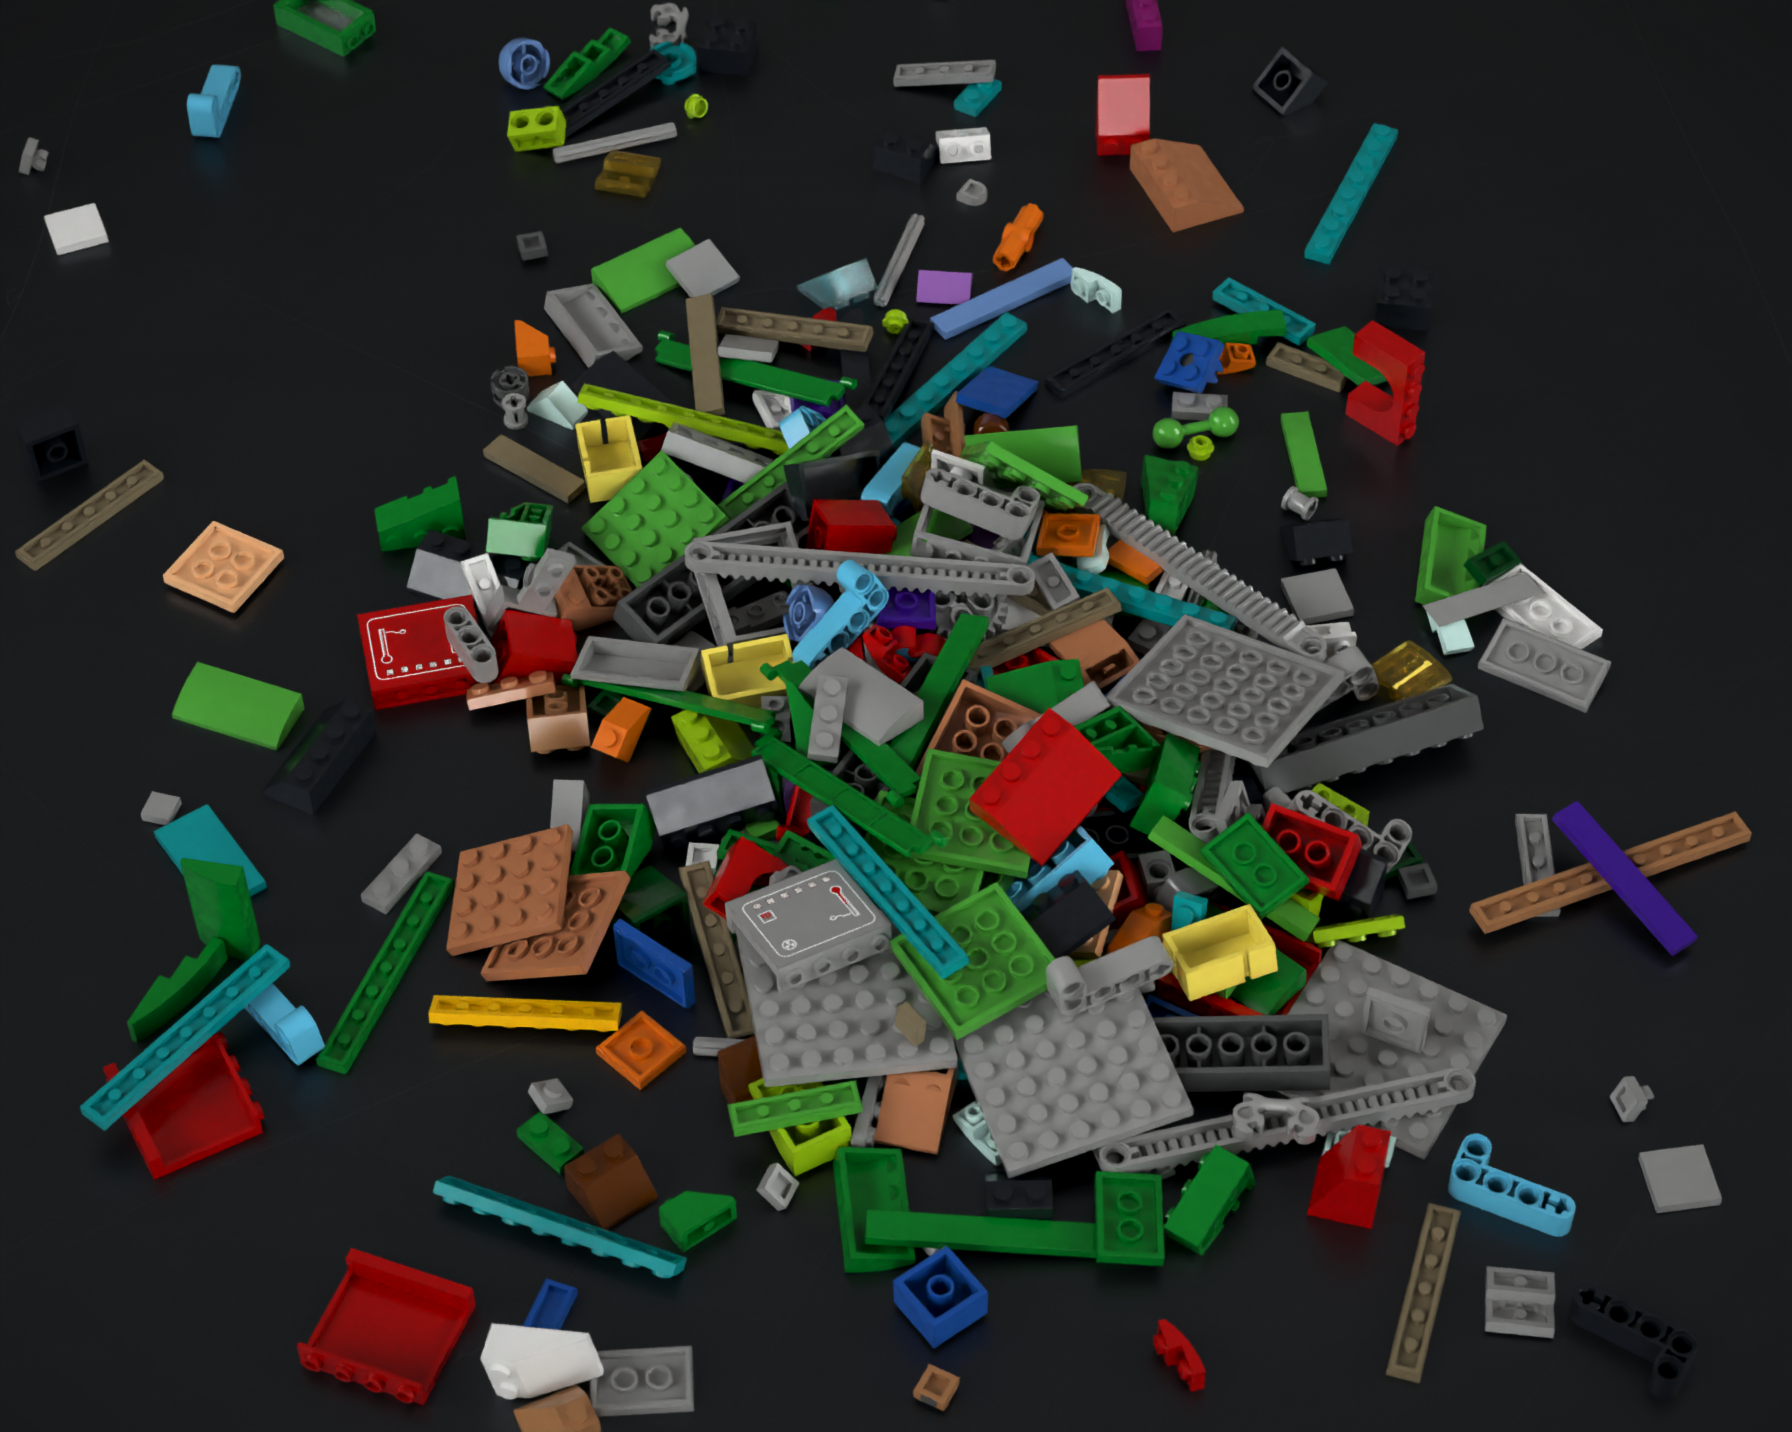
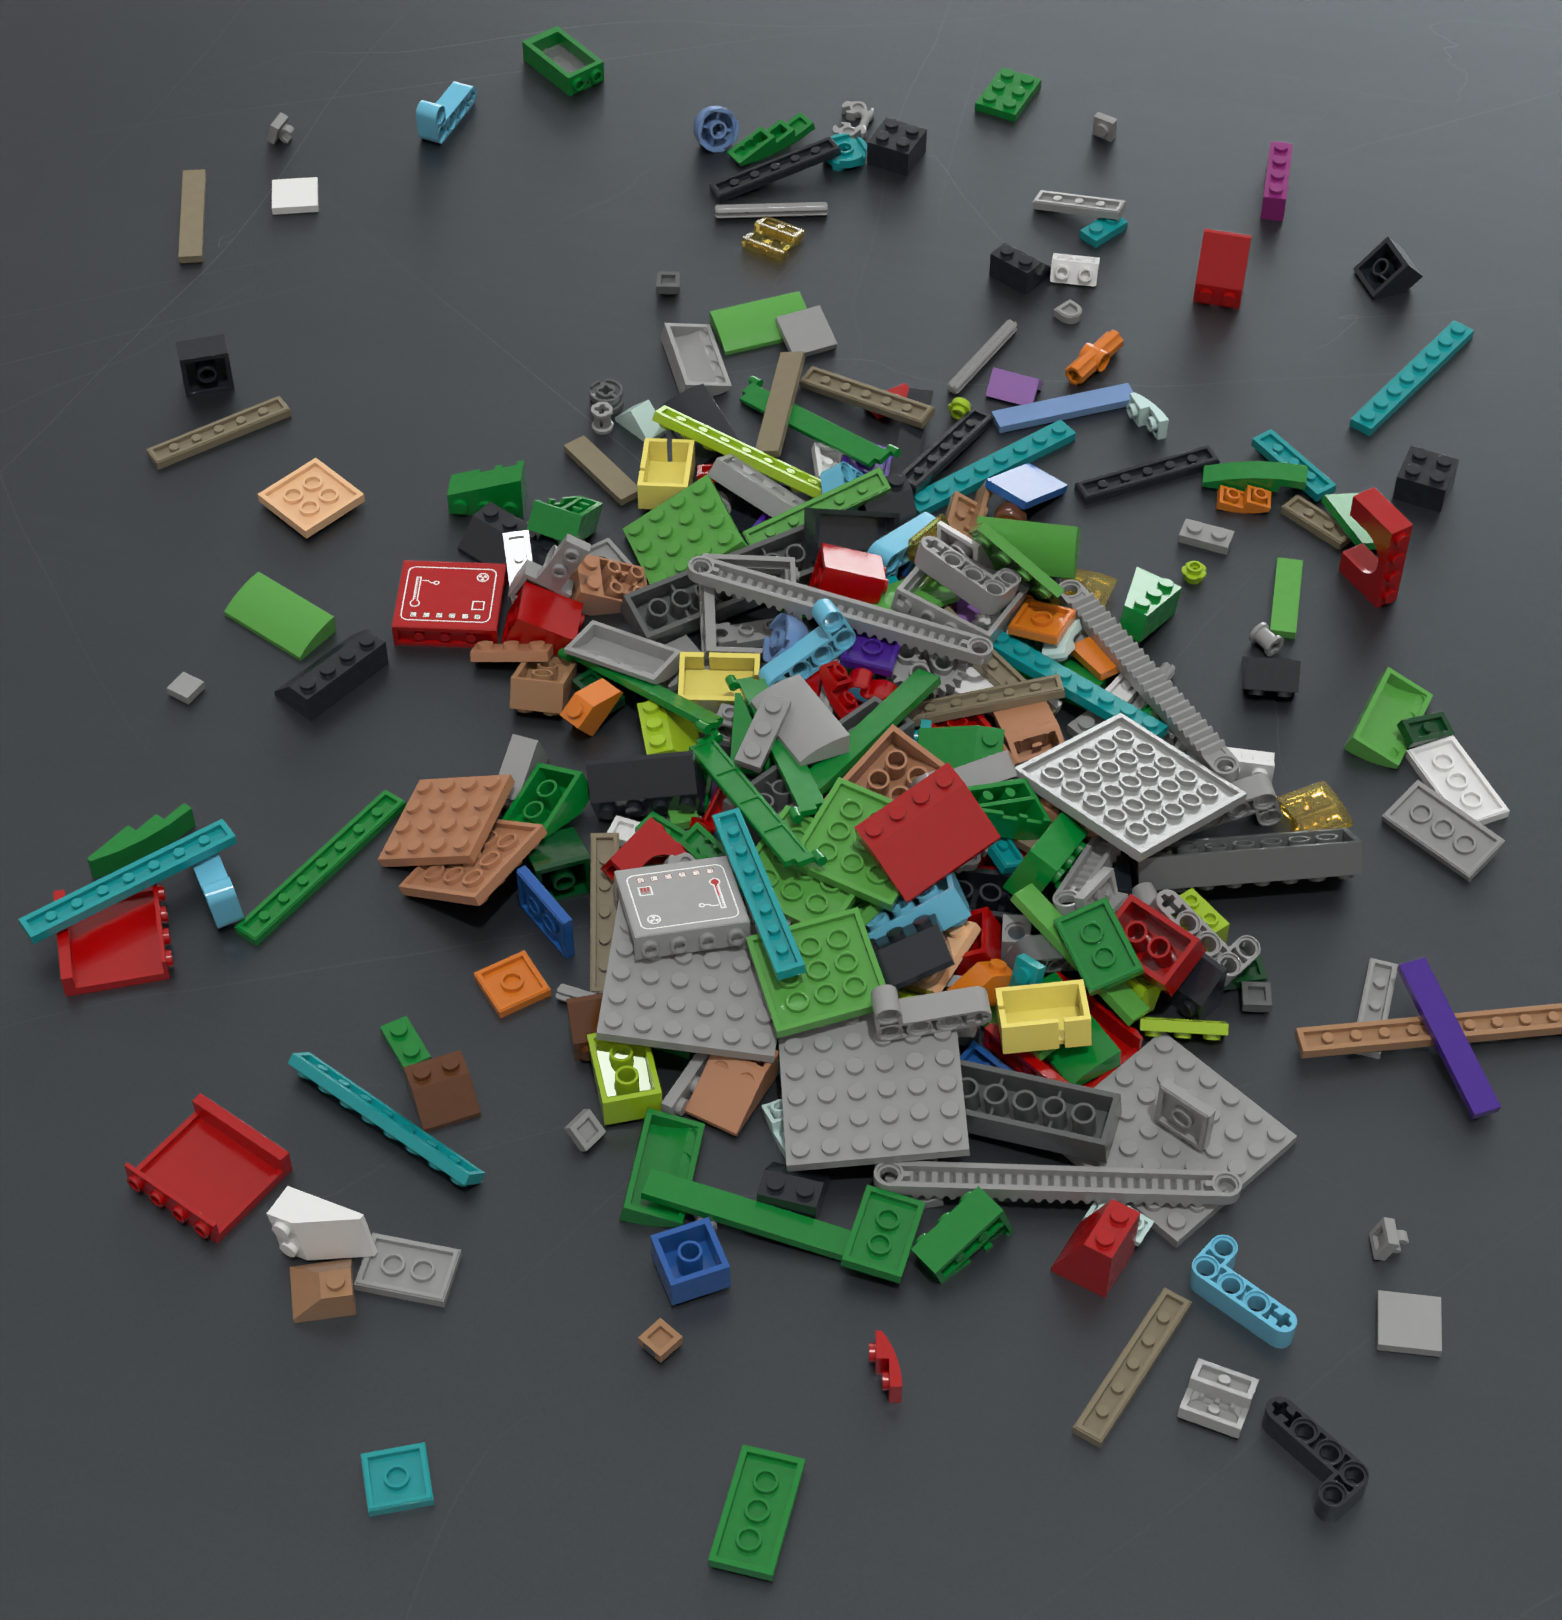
camera: 15 degrees right, 0 degrees up
teal tile [154,804,267,896] -> none
green slope [180,858,261,961] -> none
light grey plate [361,833,442,915] -> none
yellow plate [428,995,622,1032] -> none
light grey beam [443,606,499,683] -> none
lime brick [507,106,566,152] -> none
orange slope [514,320,556,376] -> none
blue tile [523,1278,578,1330] -> none
light grey plate [528,1078,574,1115] -> none
green slope [659,1191,737,1253] -> none
lime plate [685,94,708,118] -> none
light grey tile [718,334,779,363] -> none
bright green tile [728,1080,863,1137] -> none
clear light blue slope [797,258,878,310] -> none
dark tan tile [895,1002,927,1047] -> none
light grey plate [1027,552,1080,611] -> none
nougat slope [1130,138,1244,232] -> none
bright green piece [1152,406,1239,449] -> none
blue piece [1154,330,1225,394] -> none
light grey helmet [1232,1093,1319,1144] -> none
light grey tile [1281,568,1354,625] -> none
light grey sticker [1423,573,1543,627] -> none
light aqua slope [1426,611,1475,655] -> none

